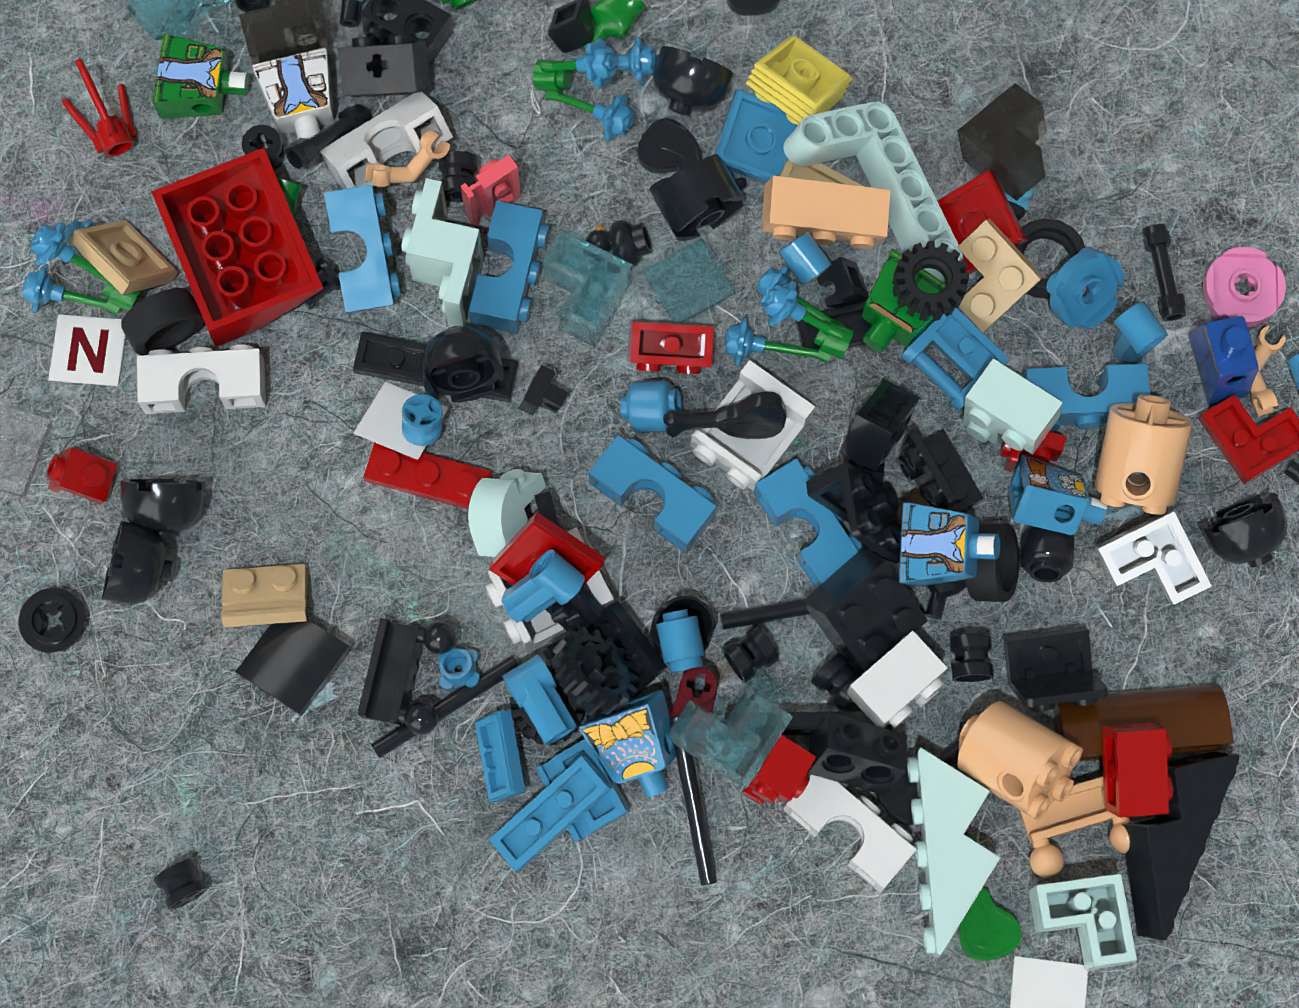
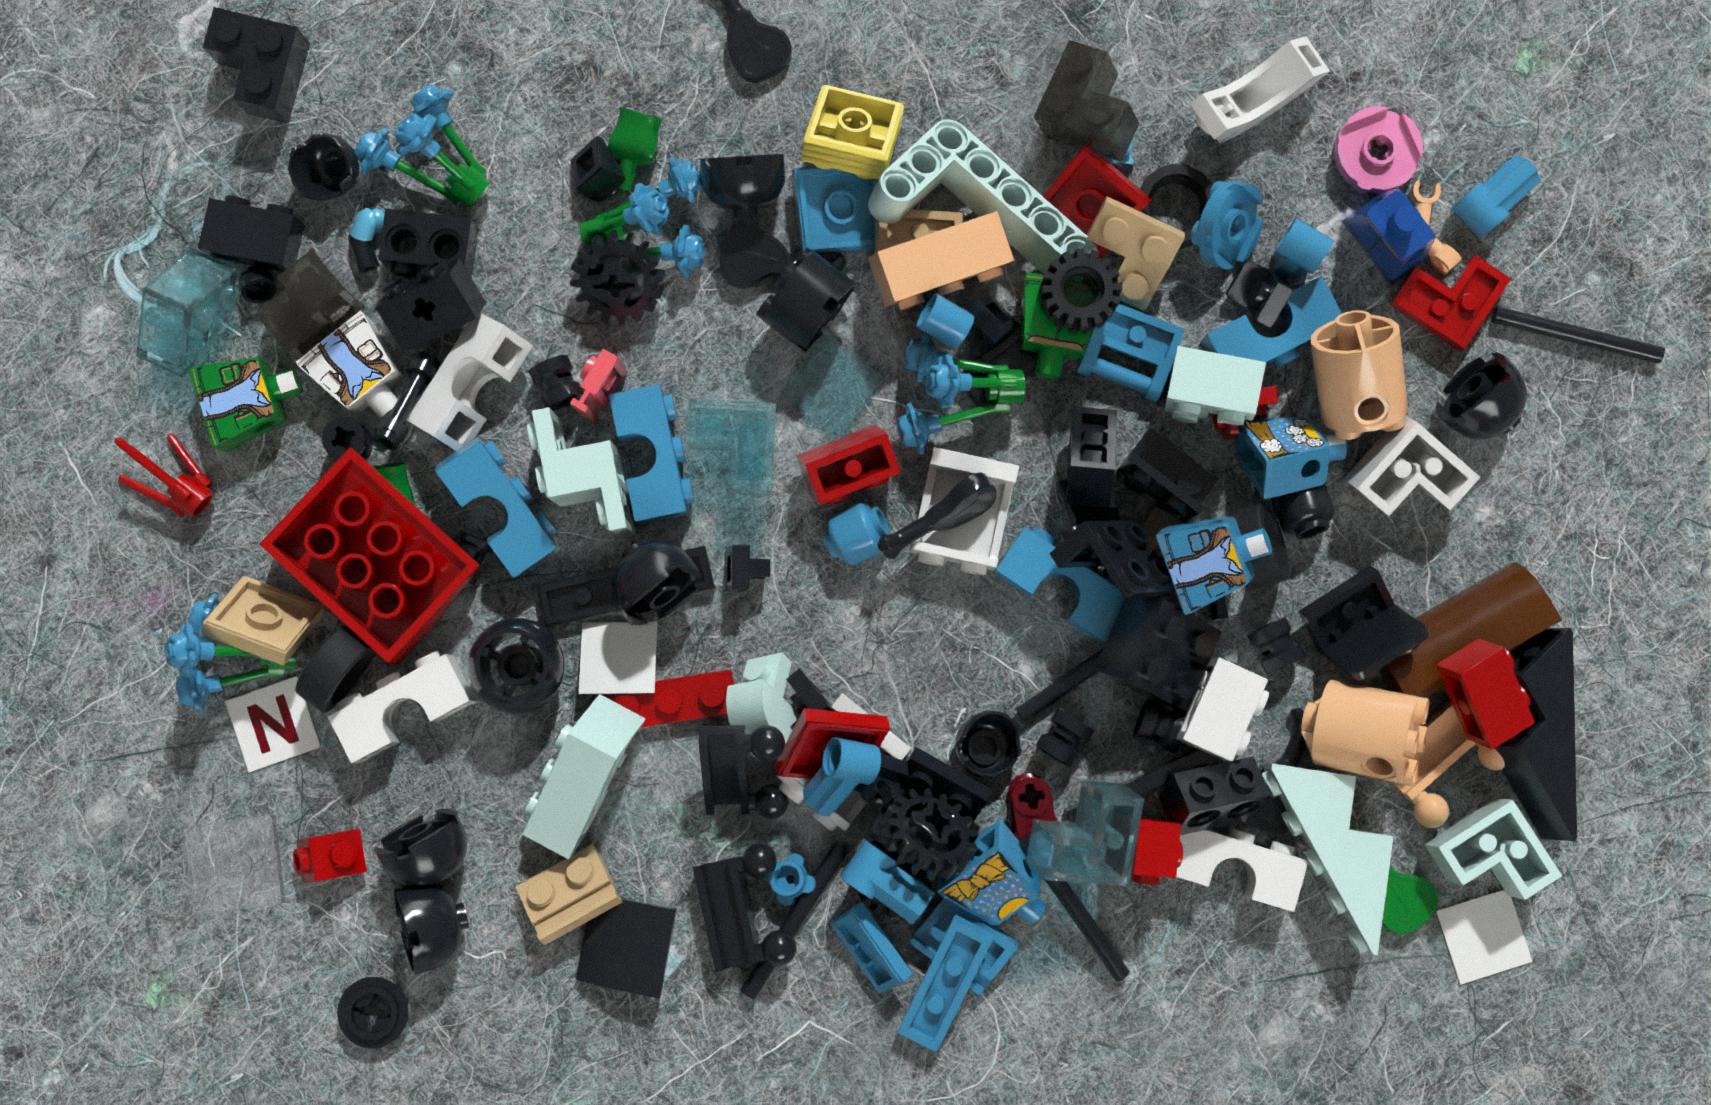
camera: 25 degrees left, 10 degrees up
light nougat arm [364,129,450,187] -> none
dark azure wheel [401,394,443,446] -> none
black animal [585,220,652,269] -> none
dark azure arch [588,435,717,554] -> none
dark azure brick [656,609,705,673] -> none
black bar [1143,224,1186,321] -> none
none -> black wheel [468,618,564,714]
none -> light aqua wedge [522,694,646,860]
none -> black gear [570,230,666,325]
none -> black gear [699,725,789,819]
none -> white arch [1190,36,1330,144]
none -> black bracket [1226,259,1293,328]

